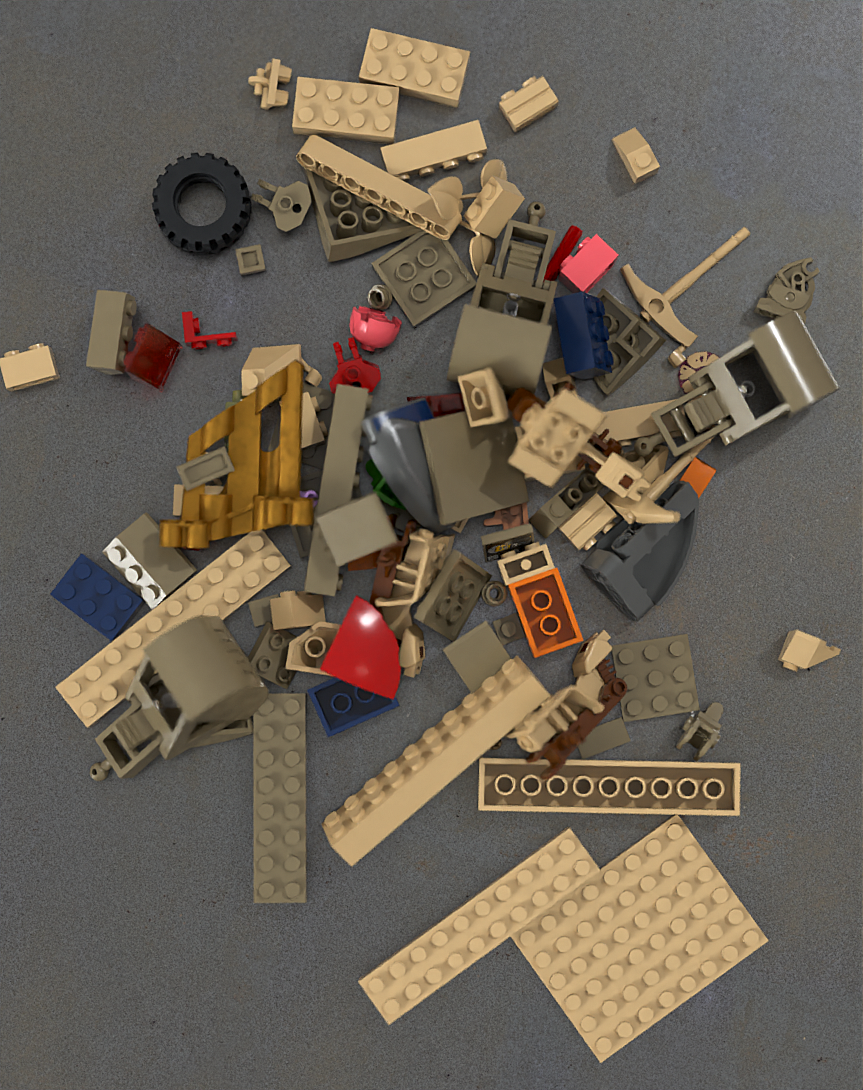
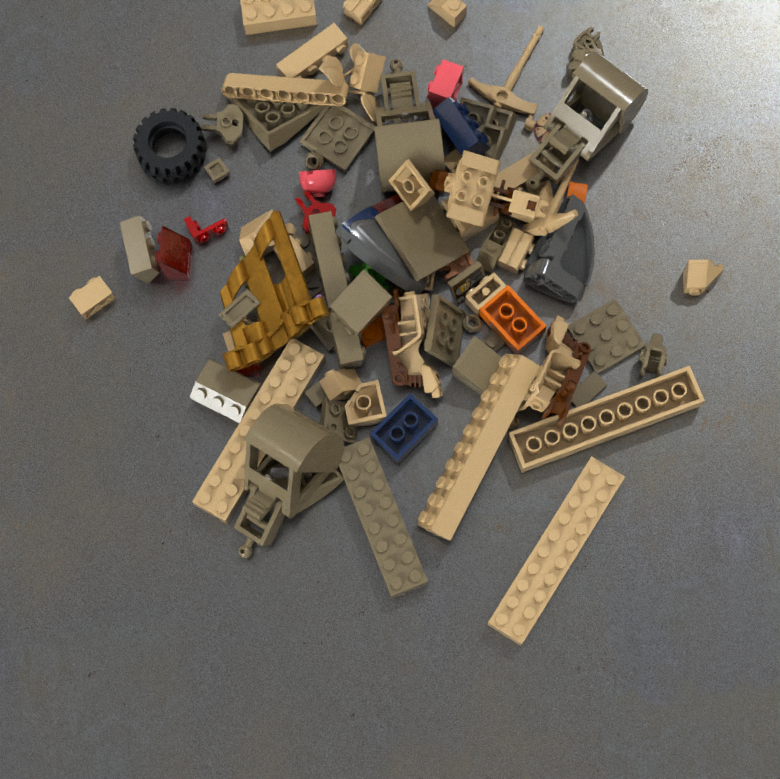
camera: 15 degrees left, 10 degrees down
dark blue brick [50,553,146,642] -> none
tan hips [248,58,292,110] -> none
tan brick [292,77,400,144] -> none
red brick [320,595,401,699] -> none
tan plate [511,814,769,1063] -> none
red axle [543,225,582,282] -> none

